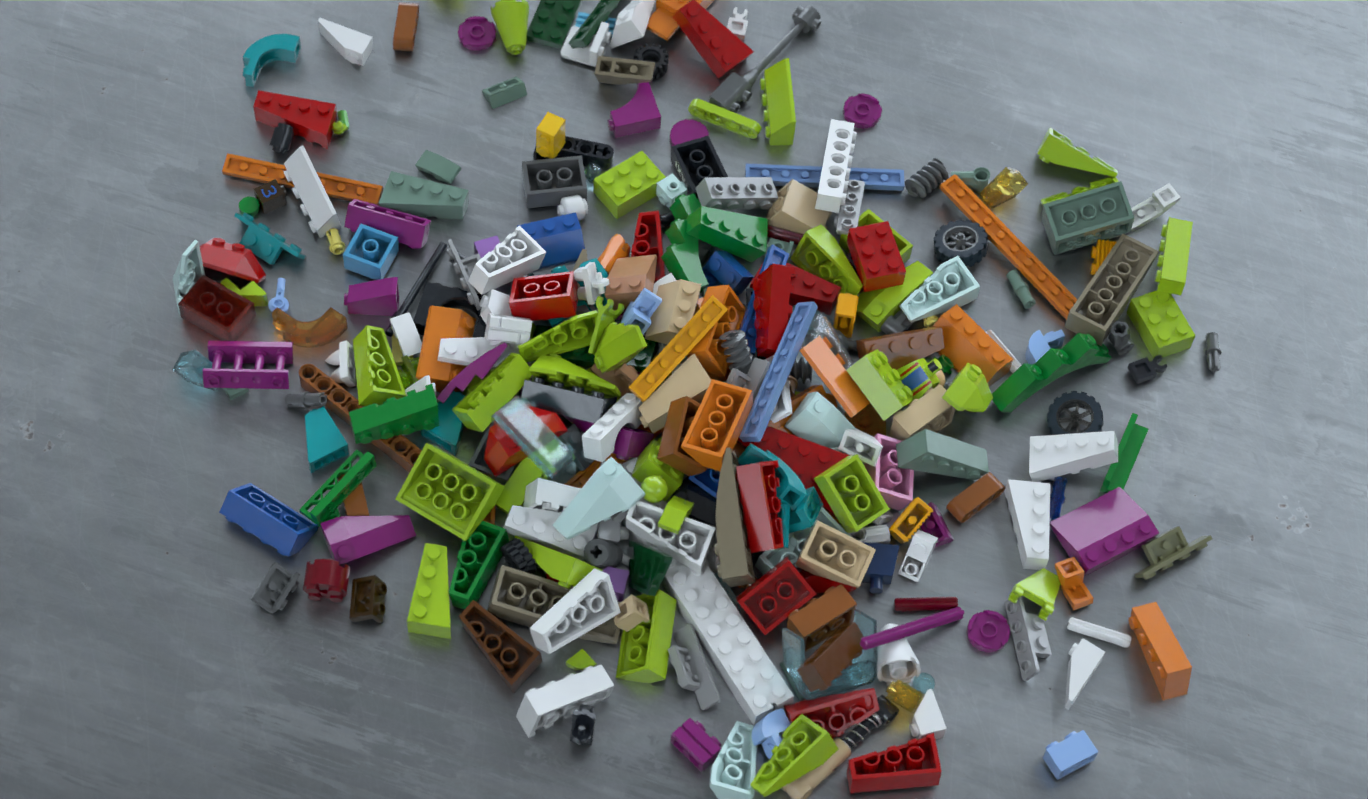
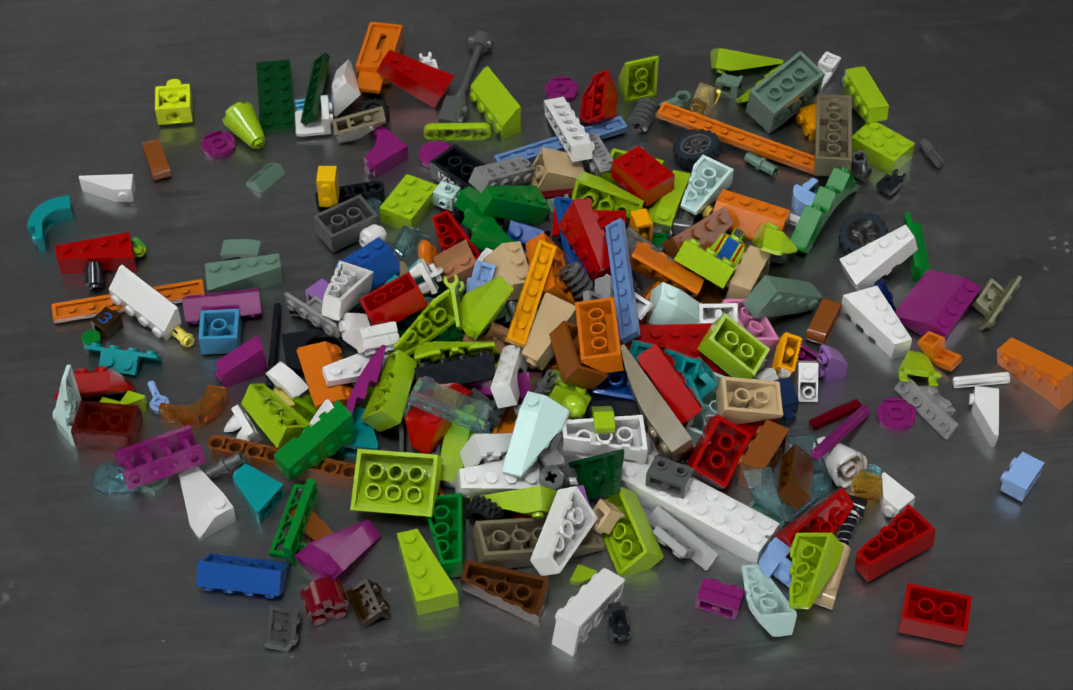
camera: 20 degrees left, 10 degrees down
none -> white wedge [179,466,236,541]
none -> clear light blue slope [391,225,430,259]
none -> dark grey pin [533,369,558,395]
none -> red wedge [579,69,618,124]
none -> lime slope [618,55,659,103]
none -> dark grey brick [645,455,694,499]
none -> green tile [652,233,668,248]
none -> sand green brick [716,73,743,99]
none -> medium lavender slope [818,344,848,384]

